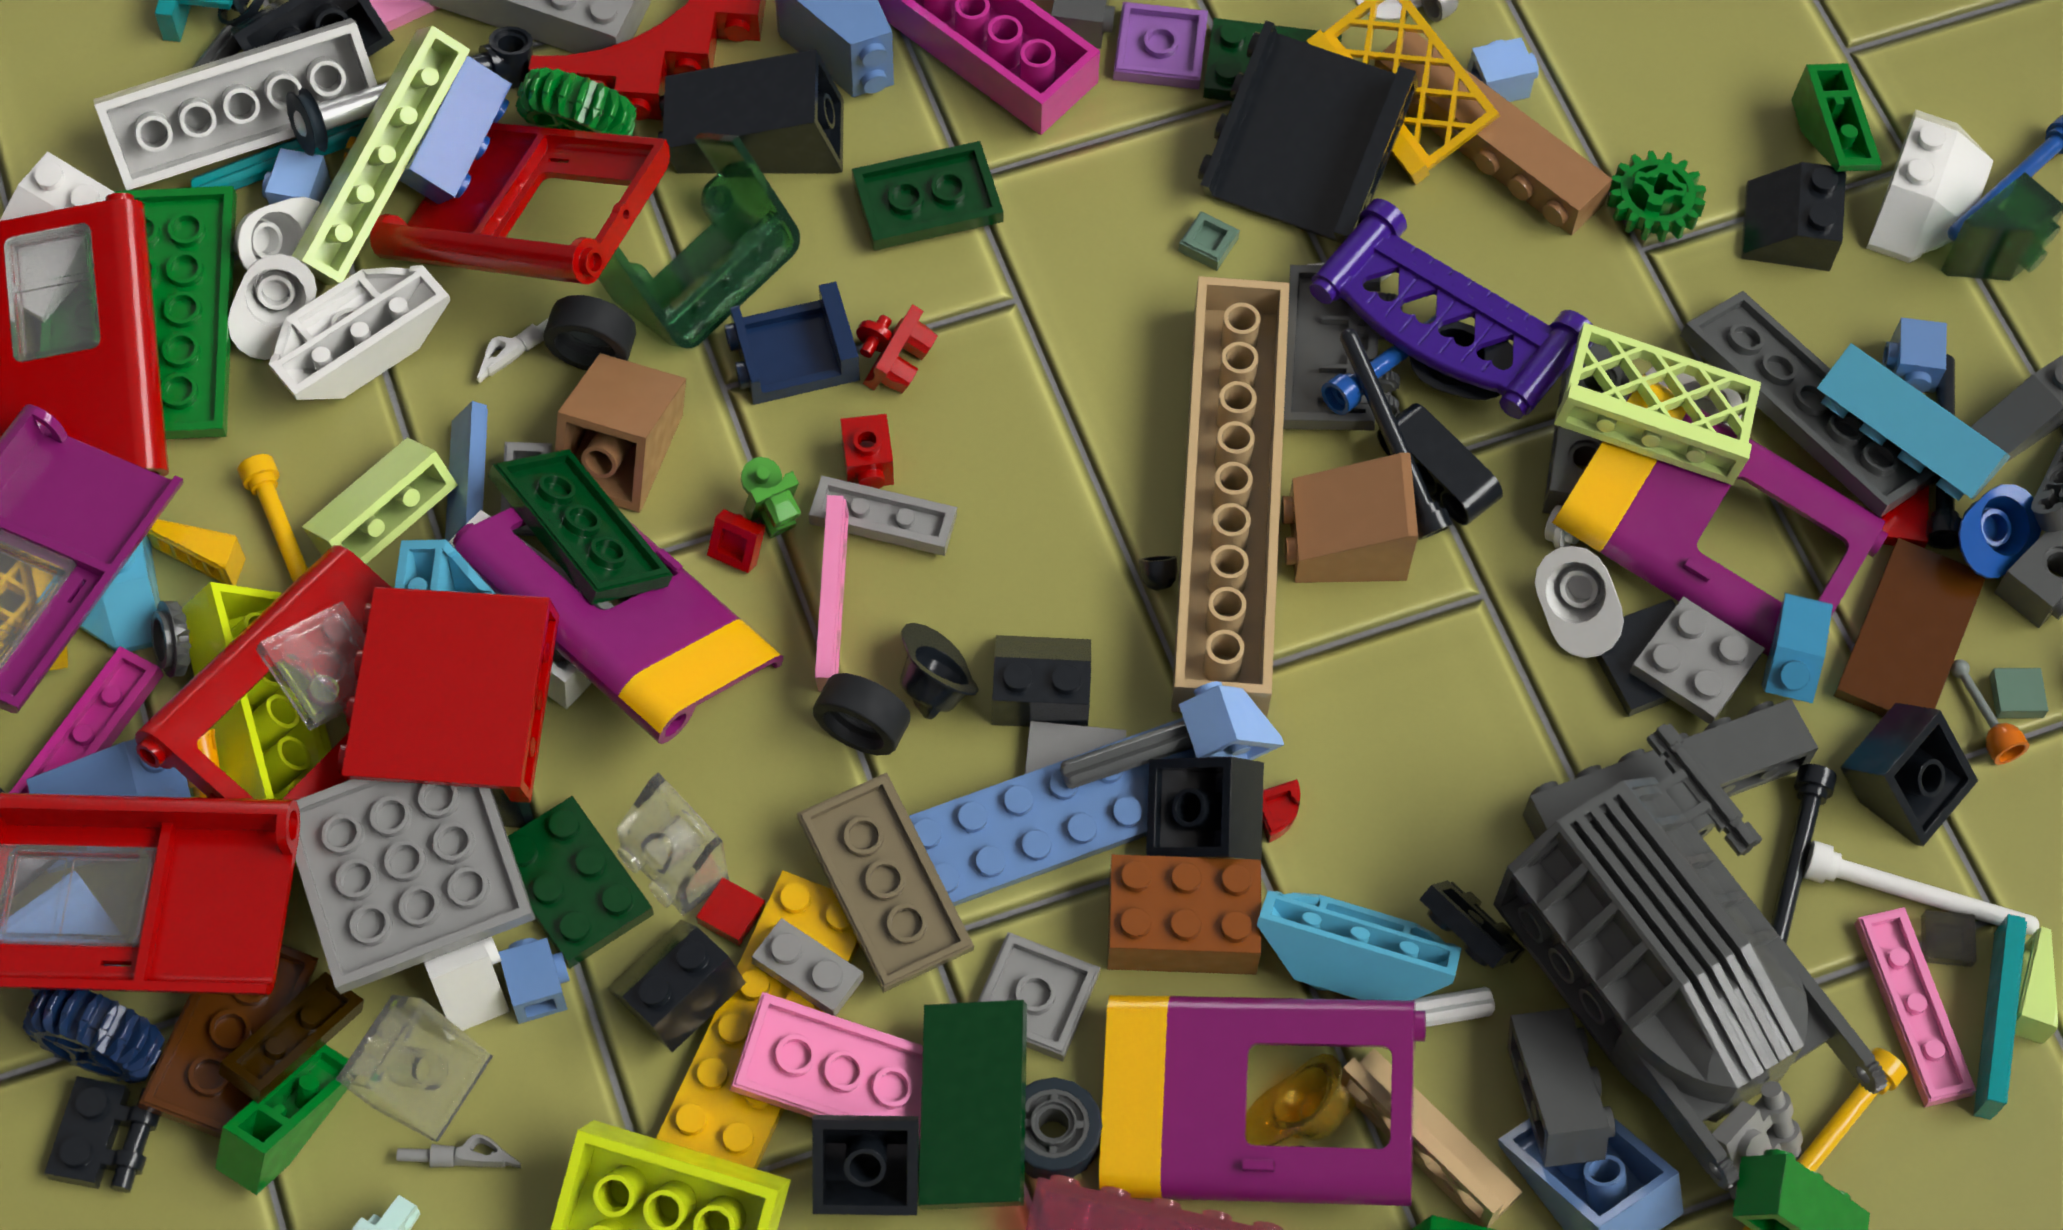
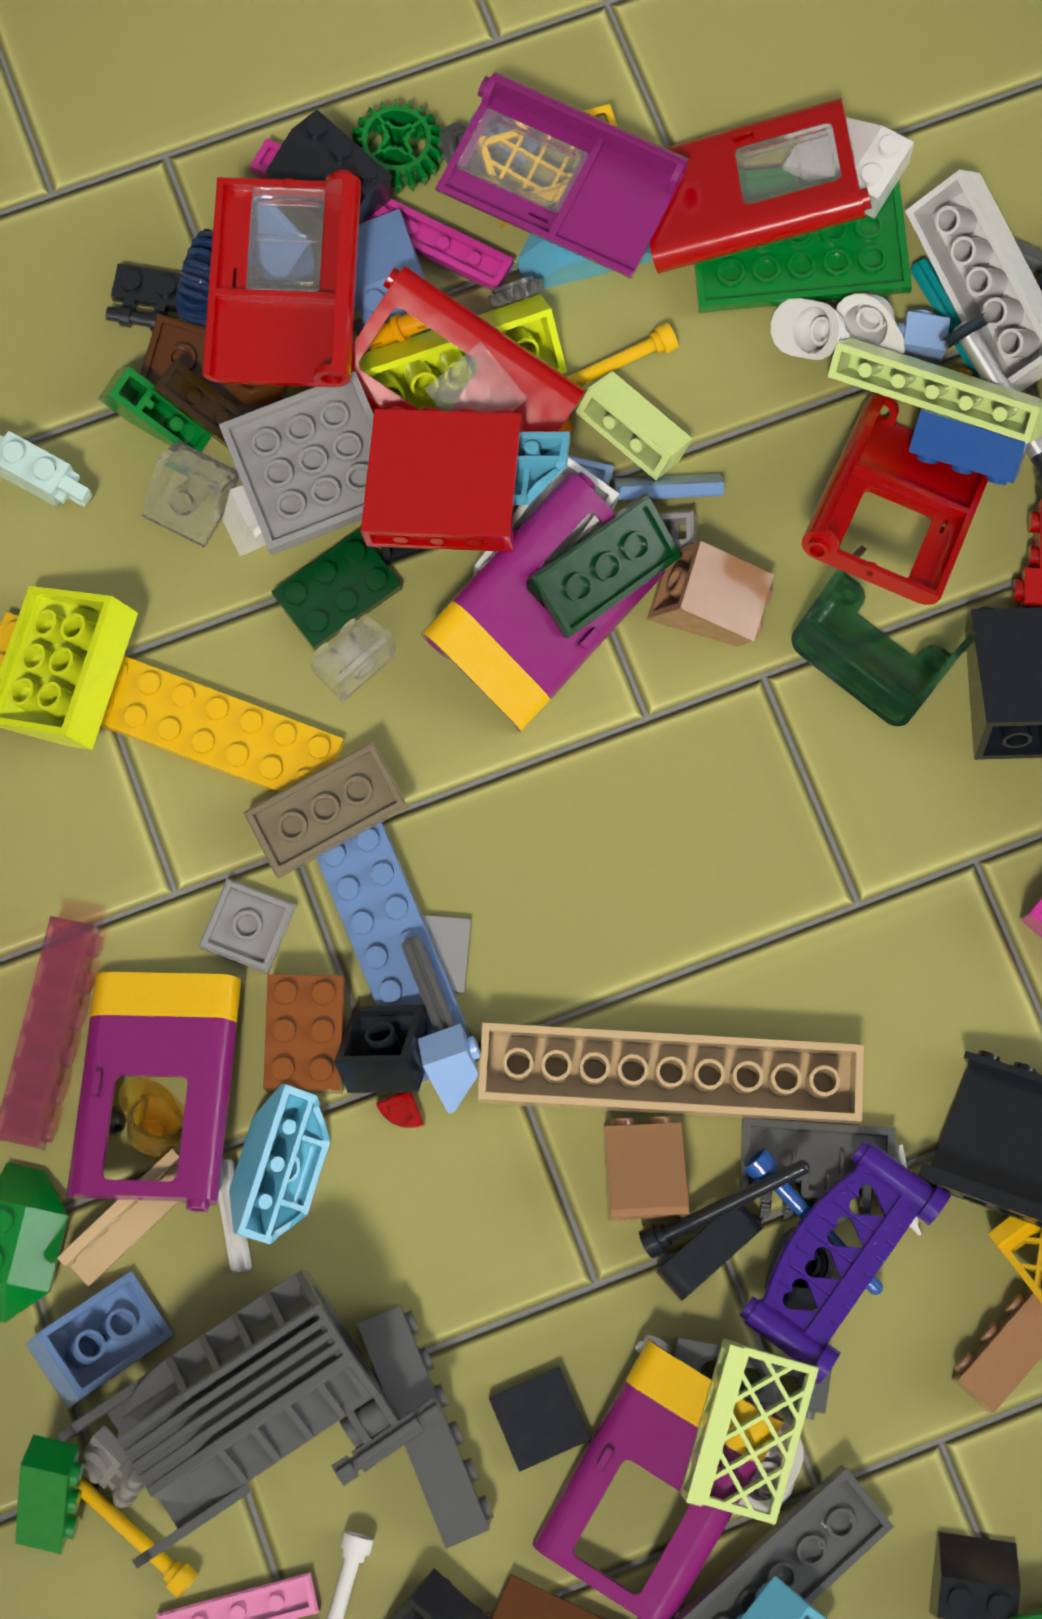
camera: 90 degrees right, 15 degrees up
yellow slope [147,519,246,586] -> none
white wedge [269,265,450,400] -> none
light grey hand [397,1134,521,1168] -> none
white hand [476,318,549,383] -> none
medium blue brick [498,938,570,1024] -> none
green gear [515,67,637,136] -> none
black tyre [543,295,636,370] -> none
black slope [607,920,746,1053] -> none
red tile [696,877,766,946] -> none
red tile [707,509,765,574] -> none
dark blue panel [724,281,860,405] -> none
bright pink tile [729,992,923,1154] -> none
bright green hips [741,457,801,538] -> none
light grey plate [751,918,864,1016] -> none
light grey plate [809,475,957,556] -> none
black slope [812,1115,919,1216] -> none
black tyre [813,673,910,756] -> none
bright pink tile [815,495,849,691] -> none
red brick [840,414,894,489] -> none
dark green plate [852,141,1004,251] -> none
red hips [856,304,938,394] -> none
black piece [900,623,979,719] -> none
dark green tile [918,1000,1027,1210] -> none
black slope [992,635,1091,727] -> none
wheel [1024,1077,1103,1183] -> none
black hinge [1139,556,1178,591] -> none
sand green tile [1178,211,1240,271] -> none
black plate [1419,880,1526,969] -> none
dark grey brick [1507,1008,1615,1167] -> none
white piece [1535,546,1624,658] -> none
green gear [1607,150,1706,242] -> none
light grey plate [1629,596,1765,724] -> none
dark azure slope [1761,593,1833,704] -> none
black piece [1771,764,1837,944] -> none

